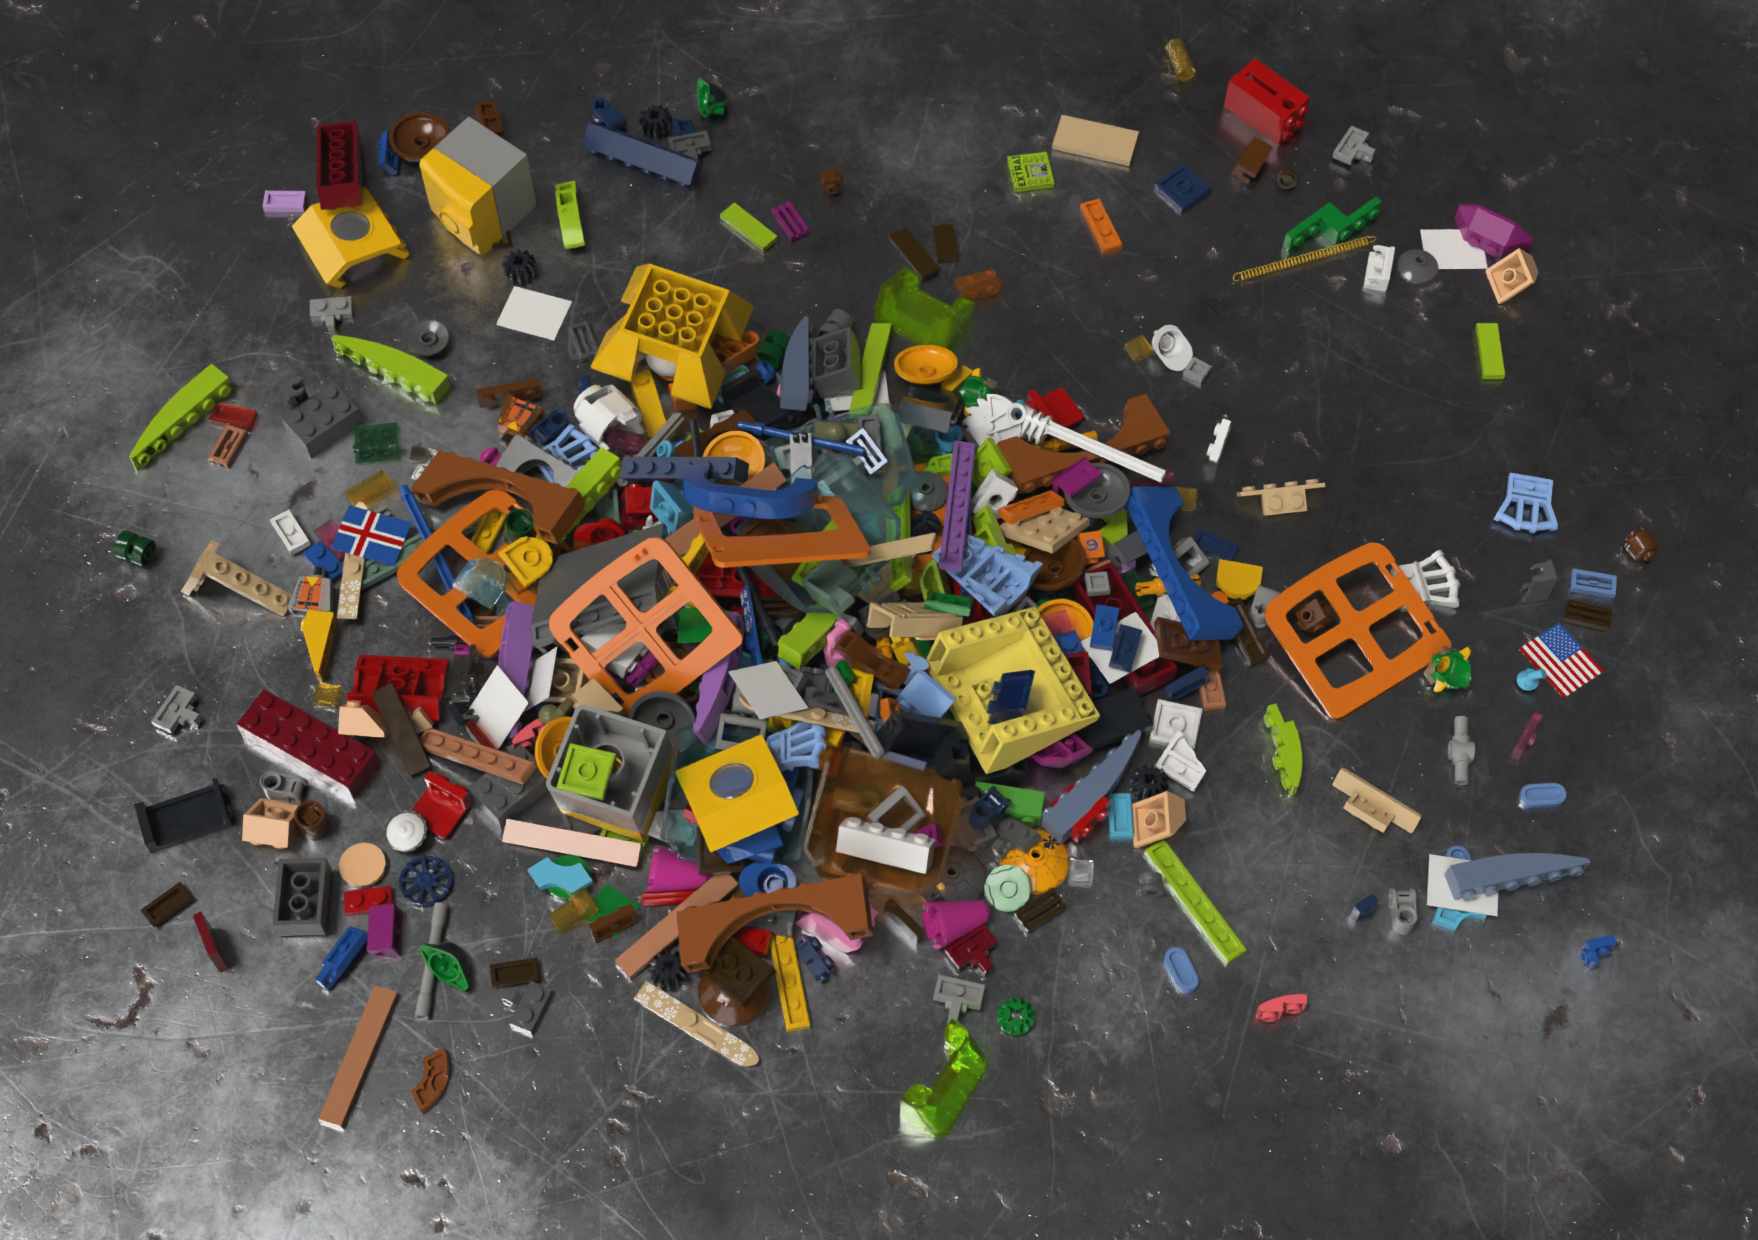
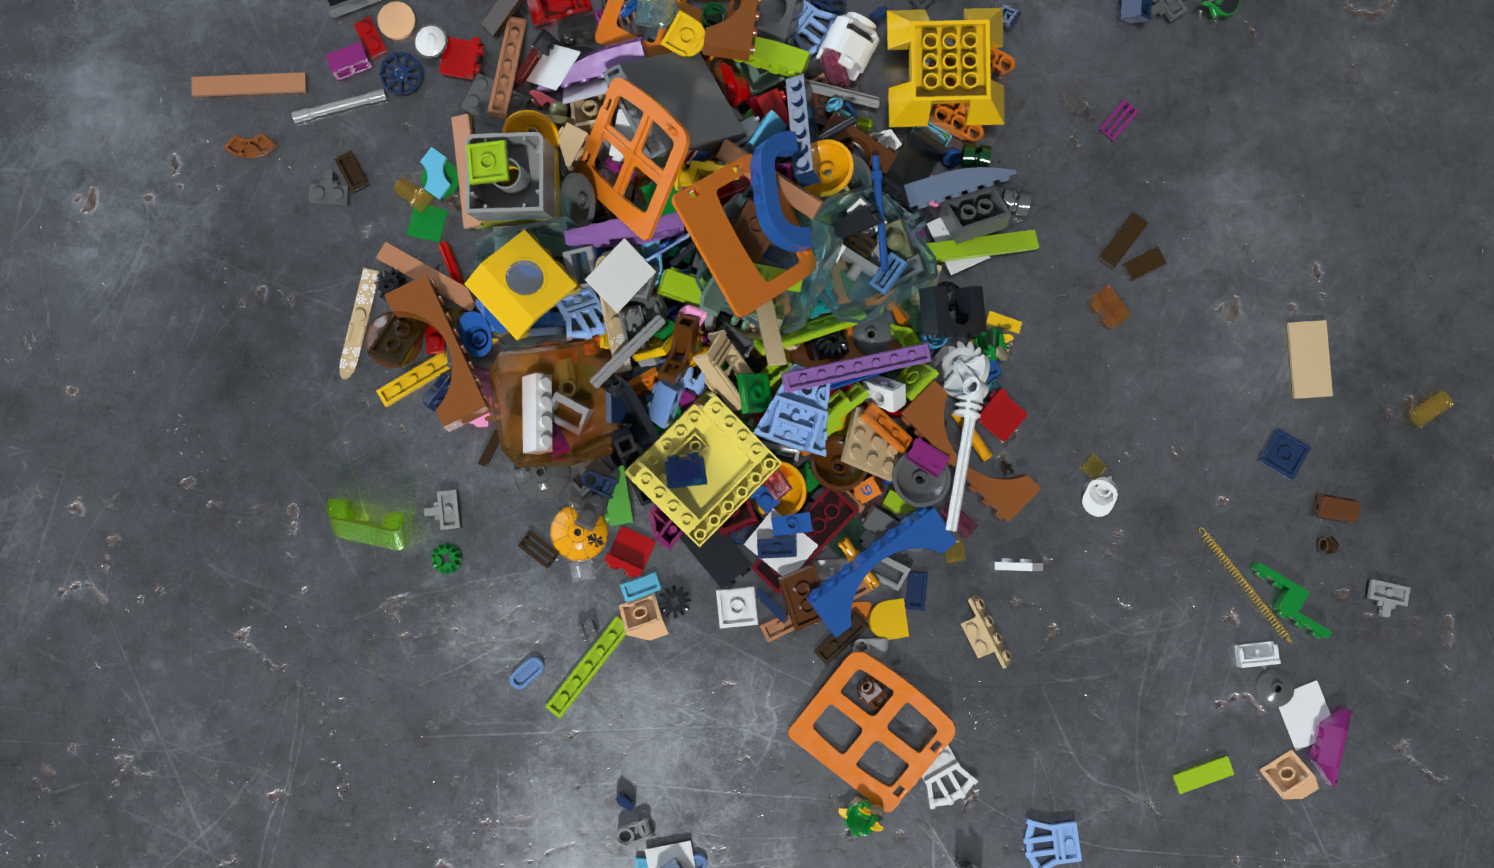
camera: 70 degrees right, 25 degrees up
blue hinge [315,926,368,990] -> none
tan tile [410,706,433,734] -> none
green hat [418,942,472,991] -> none
reddish brown plate [588,904,638,943] -> none
yellow slope [630,369,666,439] -> none
dark pink cone [647,845,712,892] -> none
lime tile [720,202,778,252] -> none
reddish brown bracket [819,168,843,194] -> none
clear neon green windscreen [874,267,975,348] -> none
light orange dish [894,345,958,385] -> none
dark pink cone [922,900,990,949] -> none
dark red hinge [945,923,998,975] -> none
tile [984,865,1032,912] -> none
lime tile [1007,152,1054,193] -> none
sand blue slope [1041,730,1142,844] -> none
orange tile [1080,198,1123,254] -> none
light grey tile [1085,571,1110,596] -> none
white wing [1156,730,1206,792] -> none
light grey tile [1183,357,1212,385] -> none
red brick [1224,59,1310,146] -> none
coral slope [1255,994,1307,1022] -> none
lime slope [1264,703,1302,797] -> none
tan bracket [1333,767,1422,833] -> none
light grey pin [1448,716,1475,785] -> none

